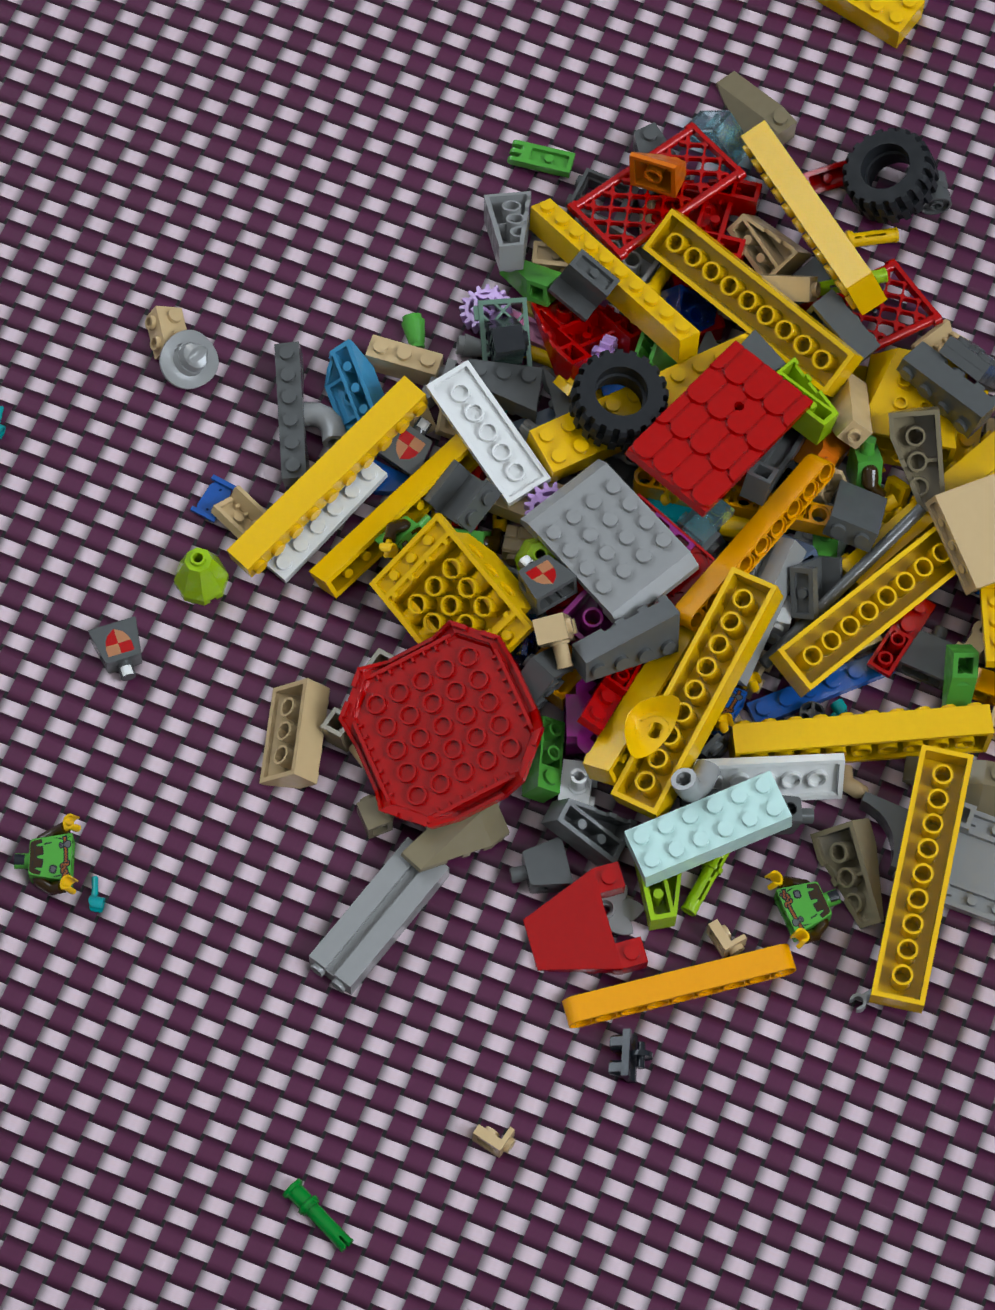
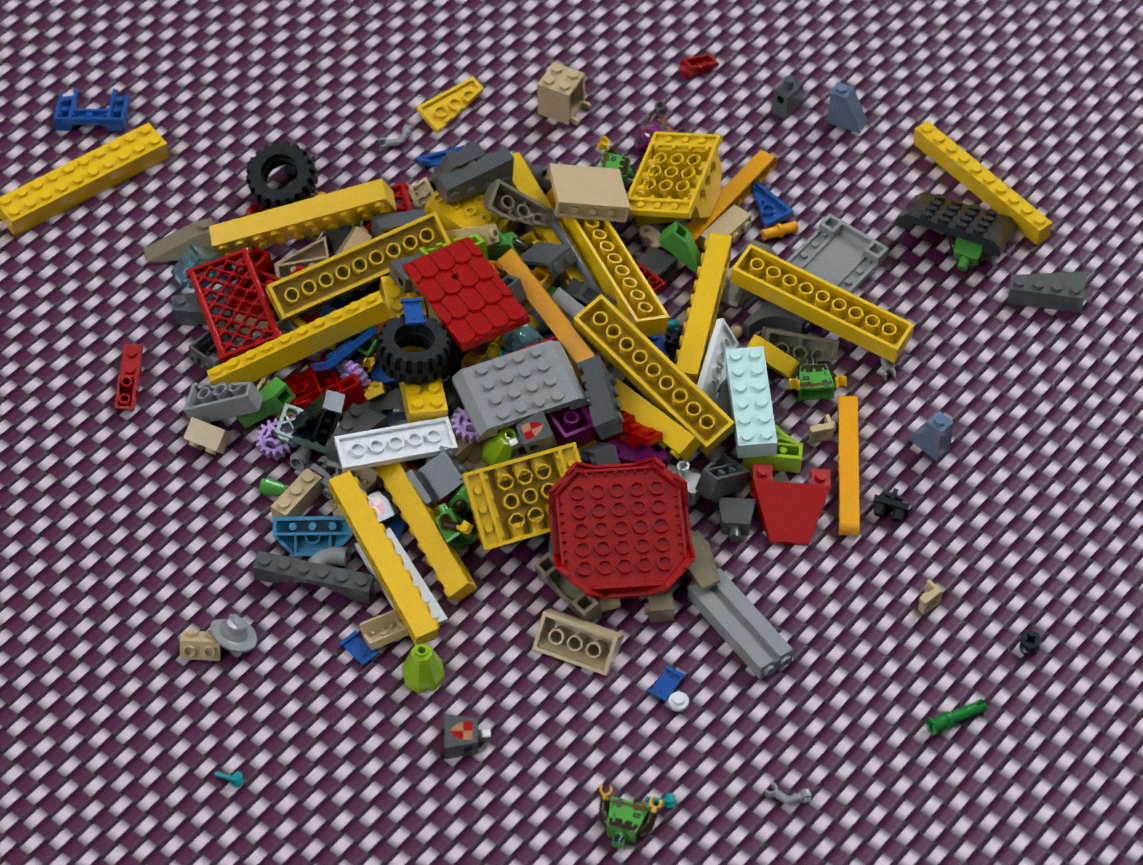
camera: 70 degrees left, 15 degrees down
bright green hinge [507,140,575,178] -> none
tan brick [532,612,578,670] -> none
dark grey panel [547,249,620,322] -> none
yellow piece [624,695,680,759] -> none
orange slope [629,152,686,198] -> none
light grey cylinder [671,759,721,802] -> none
none -> red slope [115,344,143,410]
none -> tan brick [183,417,232,455]
none -> blue wing [310,326,378,372]
none -> blue piece [401,298,426,326]
none -> blue piece [647,665,686,702]
none -> white plate [669,692,689,712]
none -> yellow beam [747,334,800,379]
none -> light grey arm [764,782,812,805]
none -> sand blue slope [908,411,954,461]
none -> black wheel [1019,631,1041,657]

